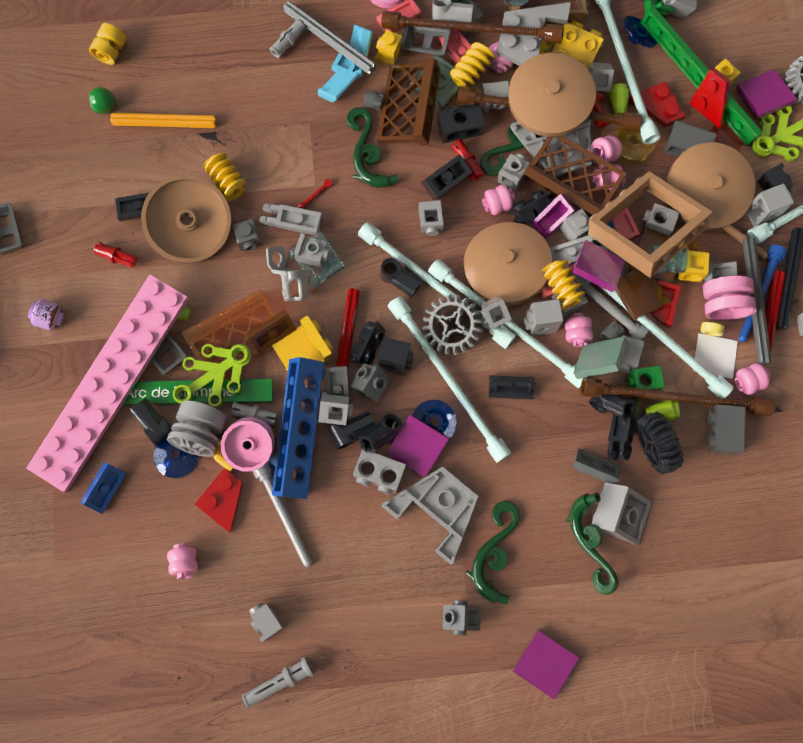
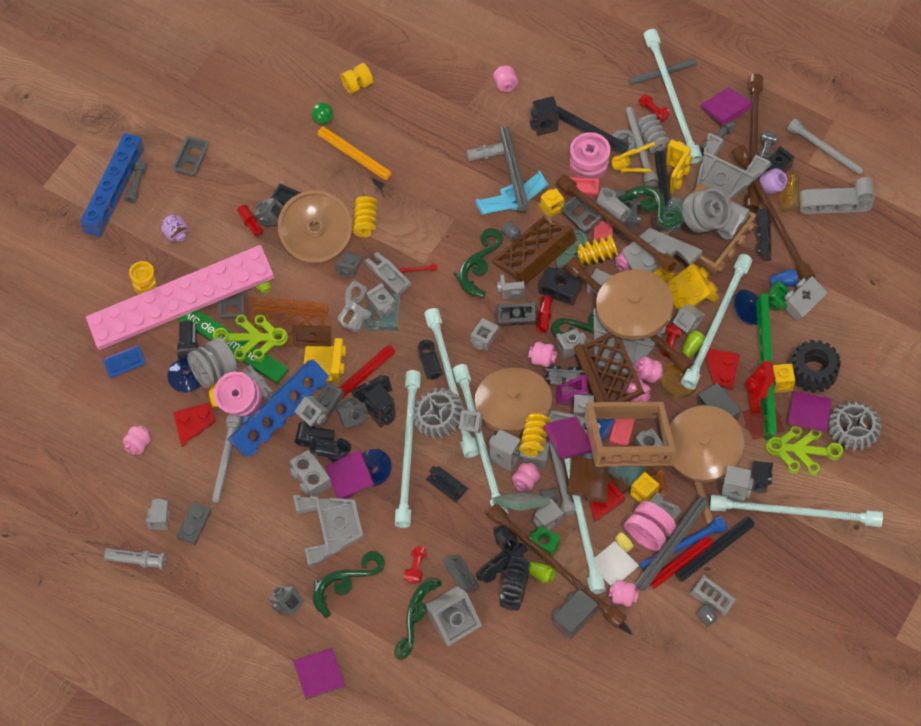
camera: 40 degrees right, 15 degrees down
none -> yellow wheel [129,261,157,294]
none -> dark grey plate [177,502,212,545]
none -> dark grey brick [254,198,284,227]
none -> red bar [404,546,427,584]
none -> light grey bracket [497,274,525,300]
none -> black tyre [791,340,841,393]

